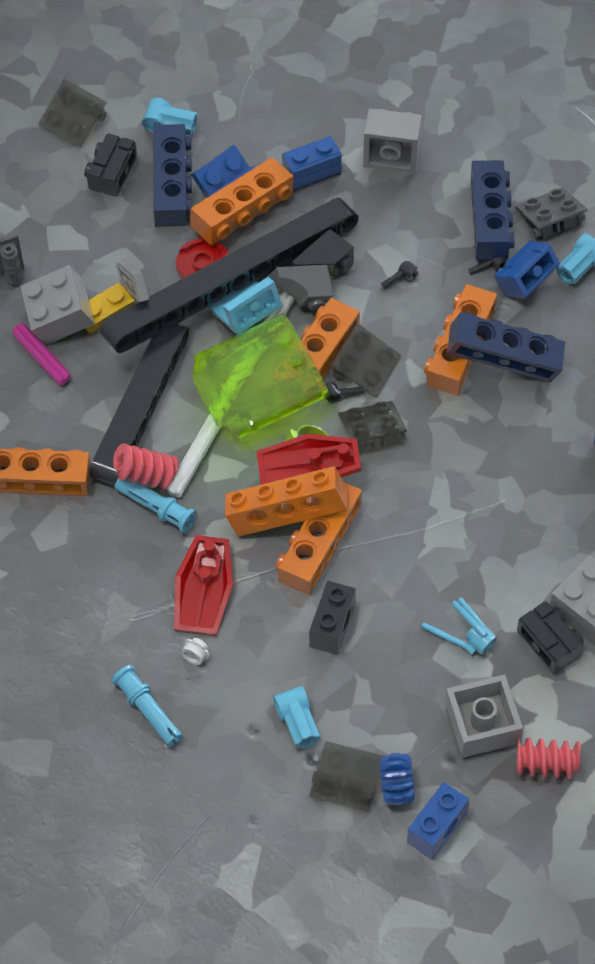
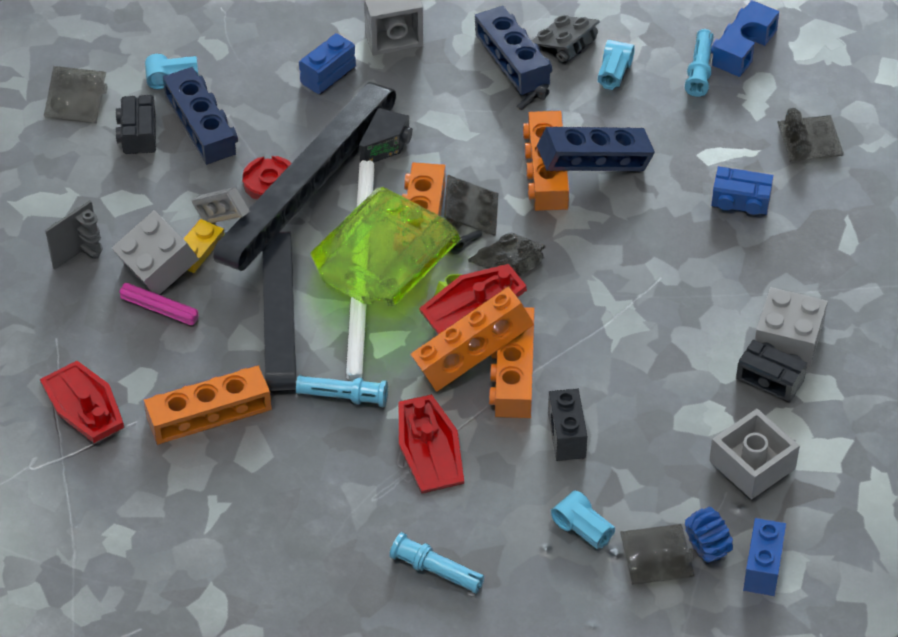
camera: 25 degrees left, 10 degrees down
coral piece [113,443,178,491] -> none
white plate [181,638,210,665] -> none
orange brick [190,157,293,245] -> none
blue bracket [191,145,256,198] -> none
medium azure bracket [209,277,282,335] -> none
dark grey arch [268,265,334,310] -> none
black hand [381,261,418,289] -> none
medium azure plant [421,598,497,655] -> none
blue brick [494,241,560,299] -> none
coral piece [516,737,581,780] -> none

